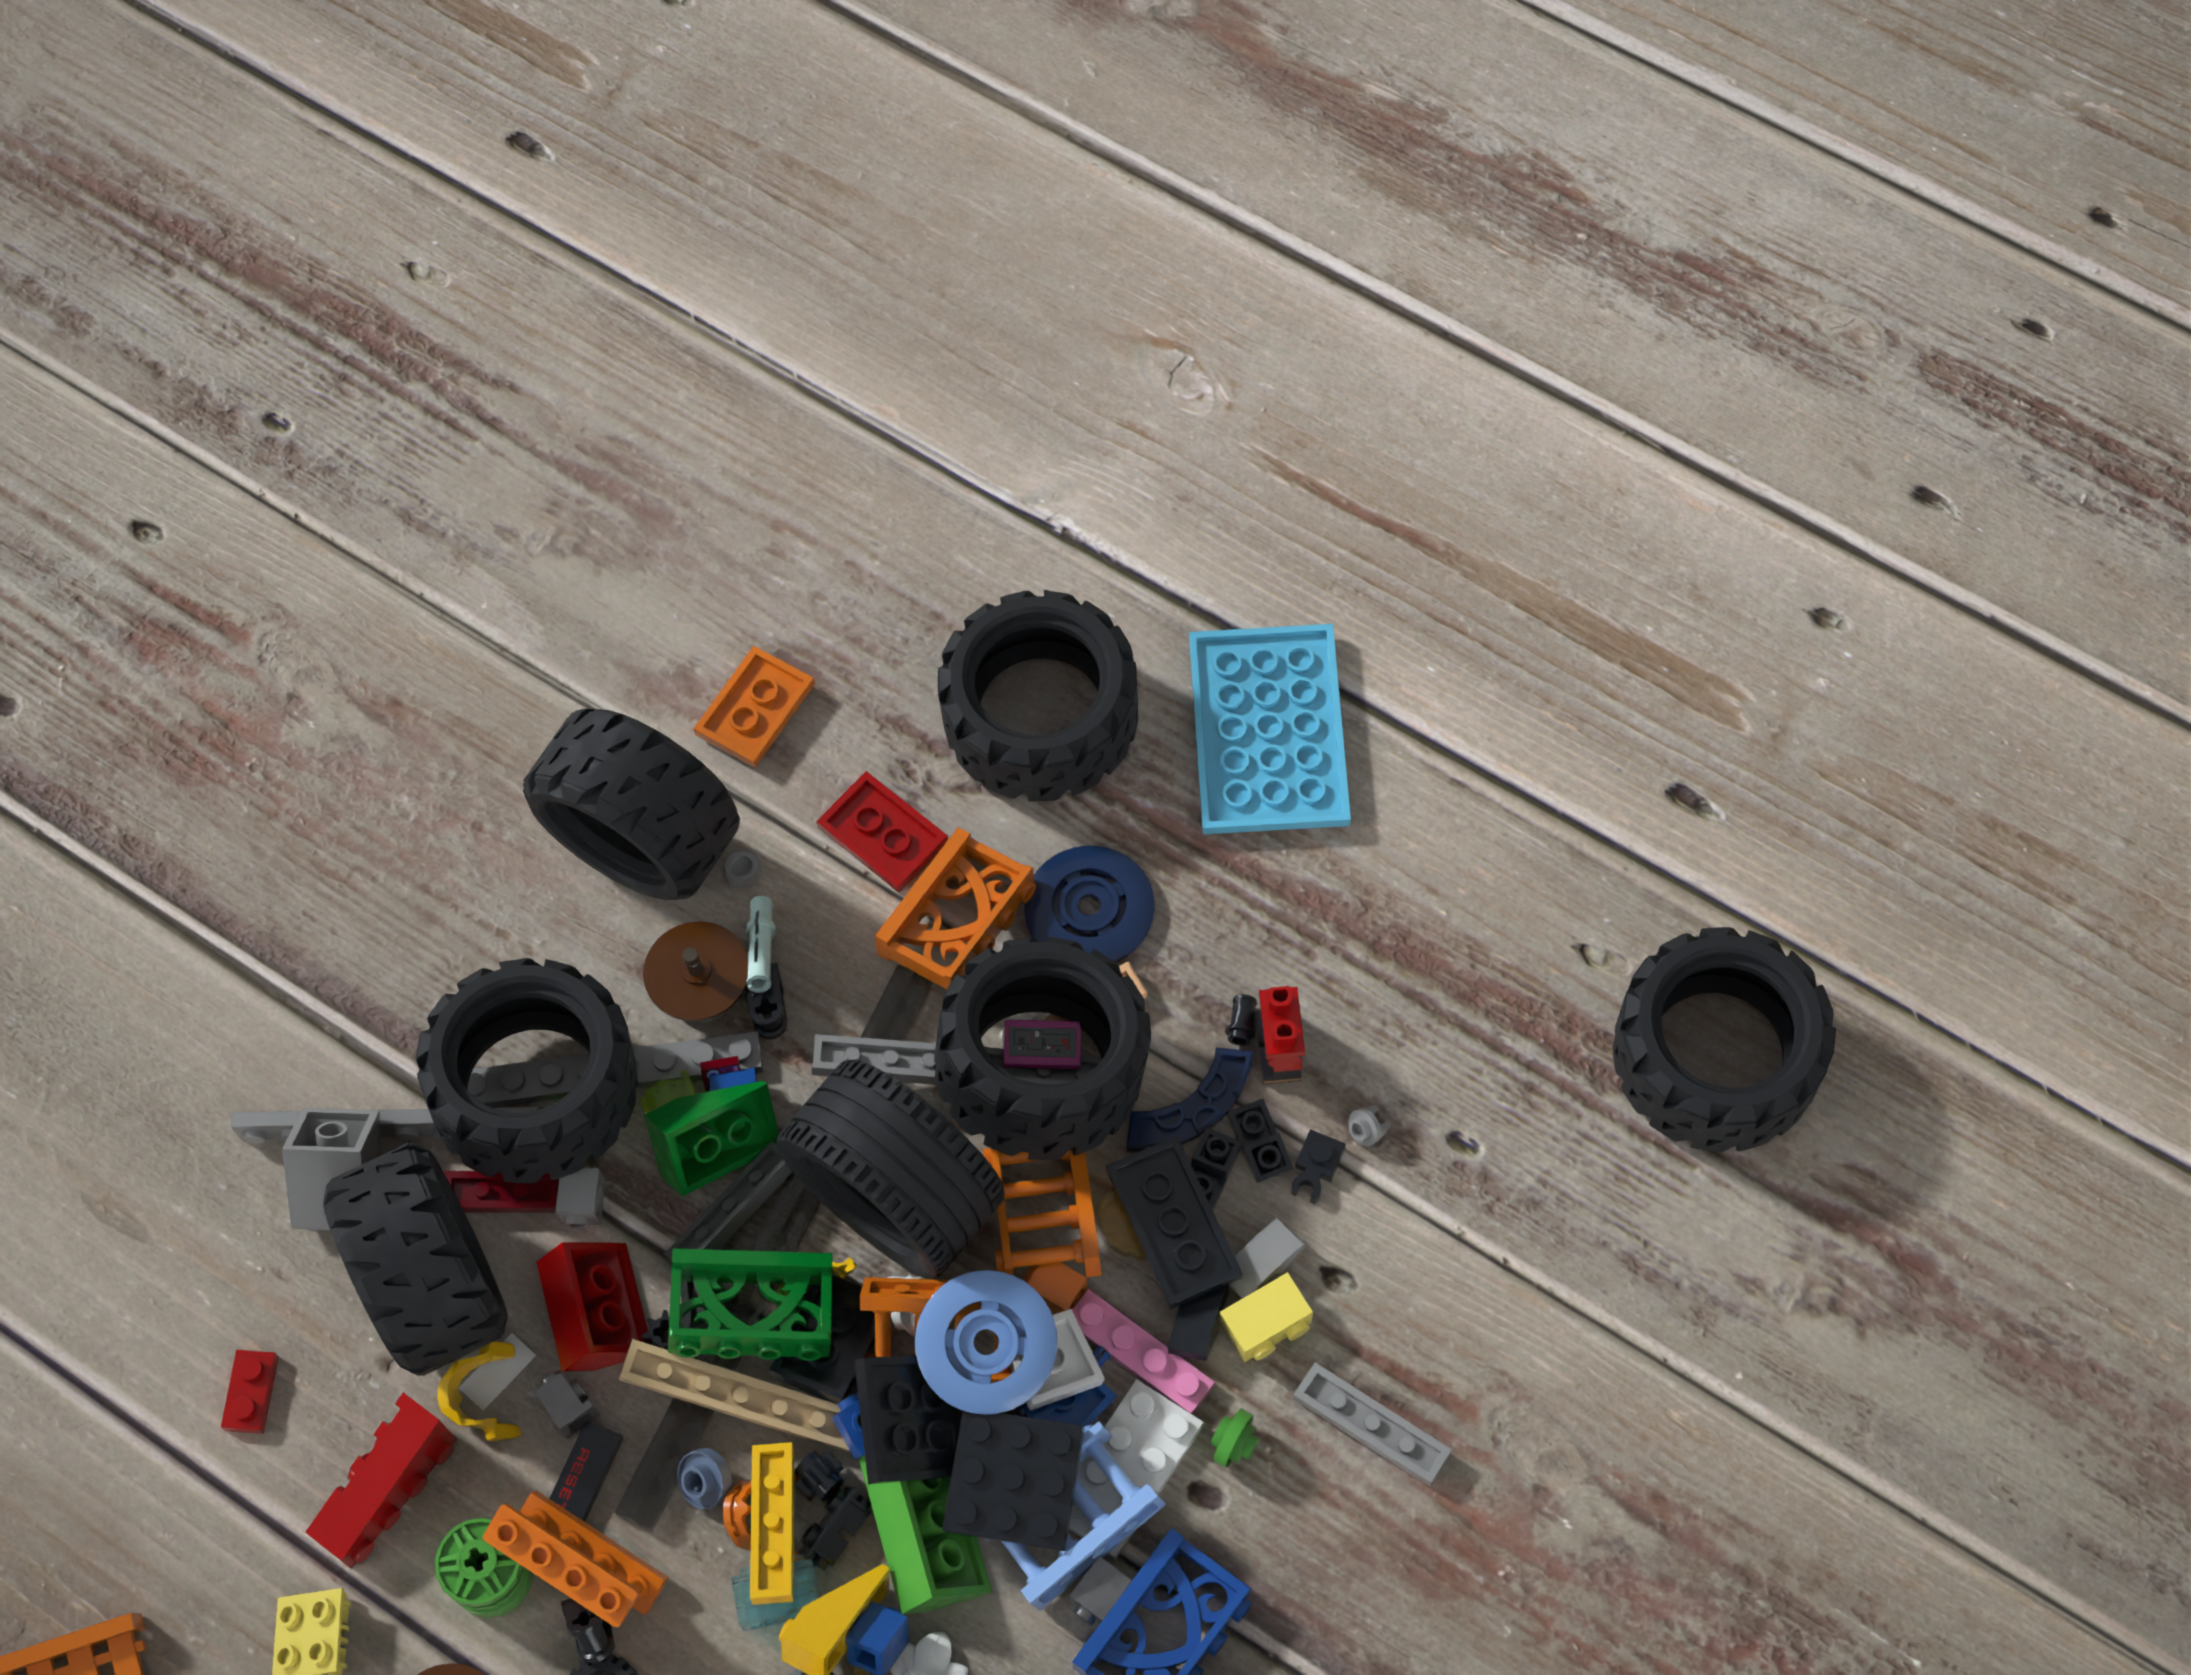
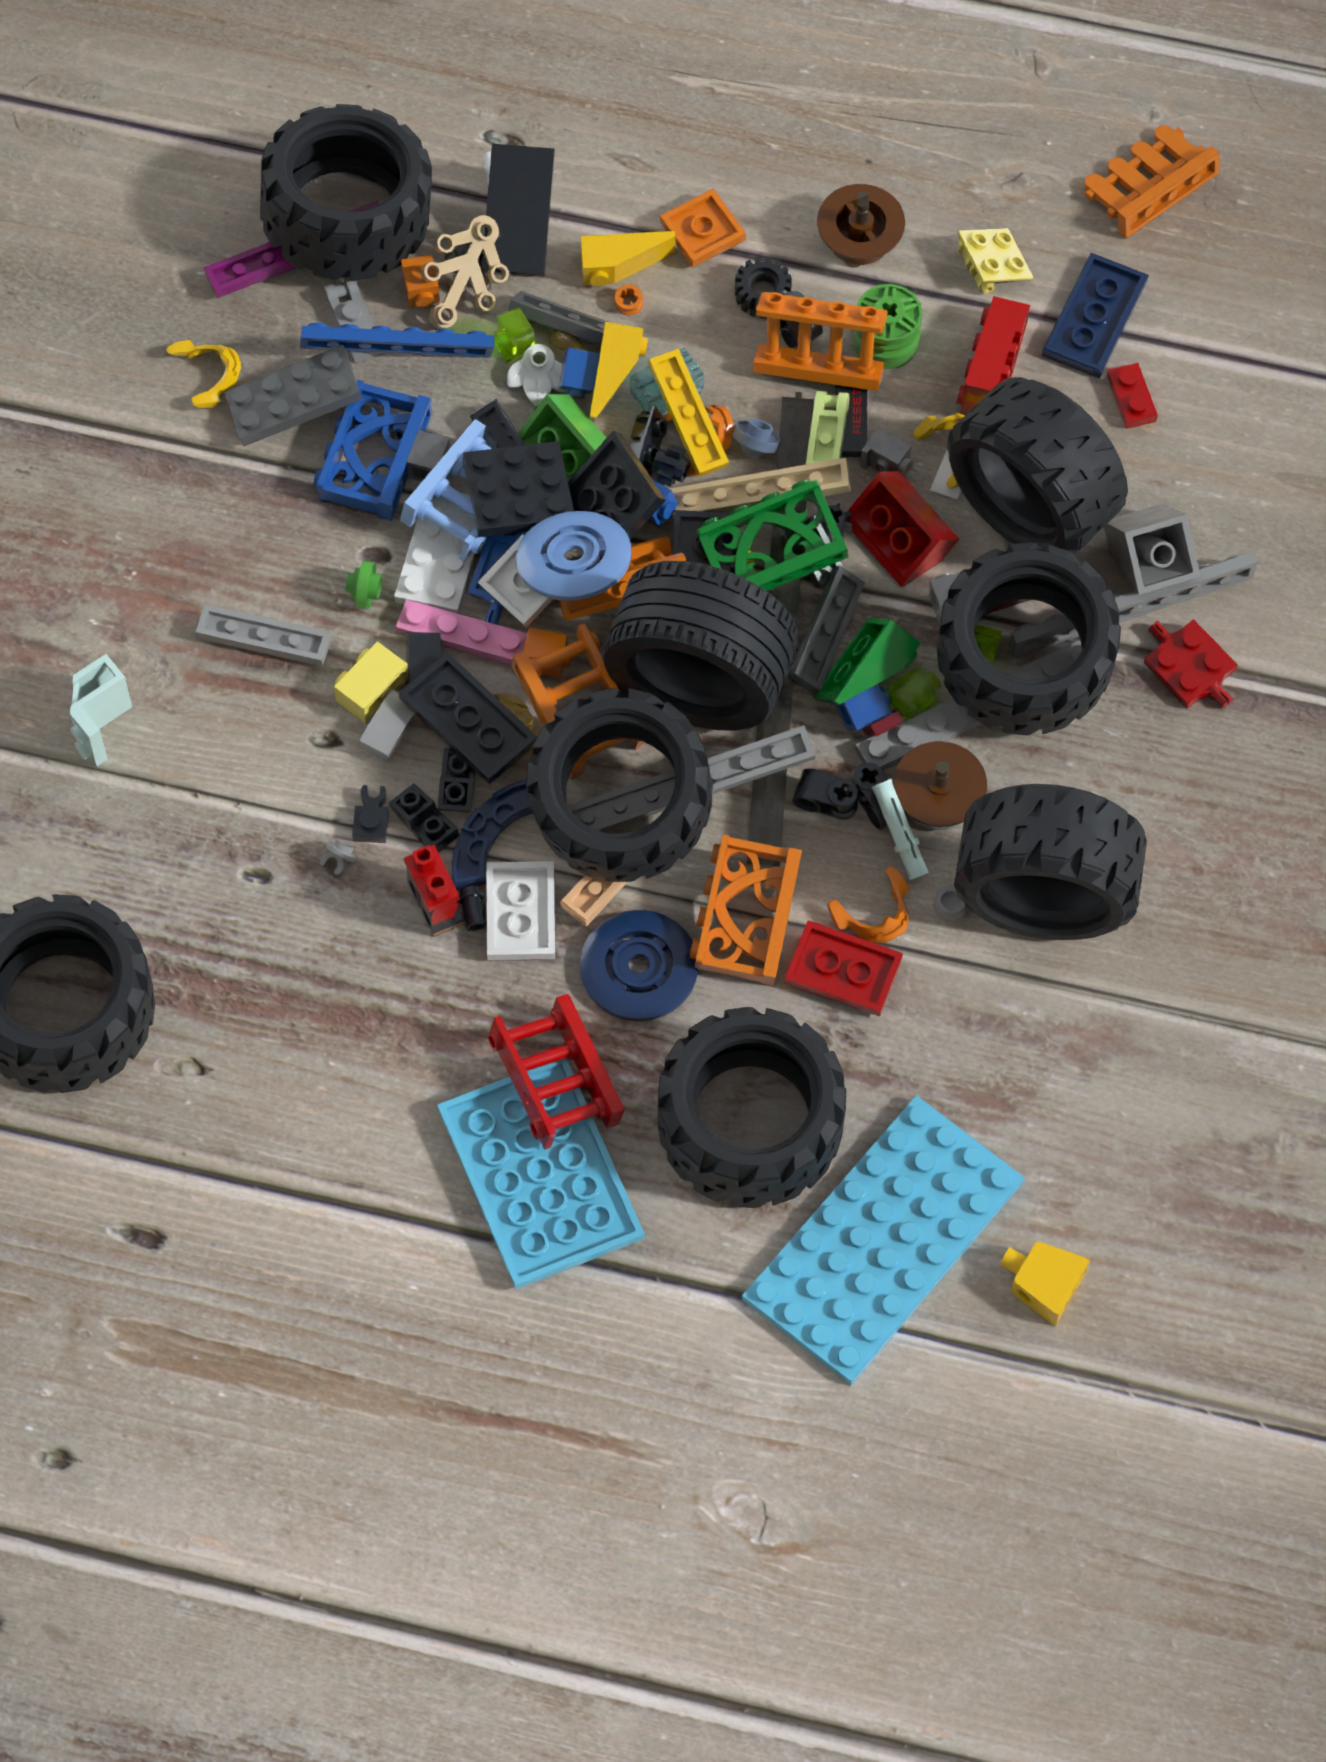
camera: 155 degrees right, 0 degrees up
orange plate [693,646,815,768] -> none
slope [1002,1019,1081,1069] -> none
none -> light aqua piece [70,654,132,767]
none -> black plate [470,399,525,449]
none -> white plate [487,861,555,960]
none -> red fence [488,993,625,1150]
none -> medium azure plate [742,1095,1025,1386]
none -> black piece [792,768,858,820]
none -> yellowish green plate [806,391,849,464]
none -> orange helmet [827,866,910,943]
none -> yellow torso [1000,1242,1090,1326]
none -> dark blue tile [1041,253,1149,379]
none -> red plate [1144,619,1238,709]

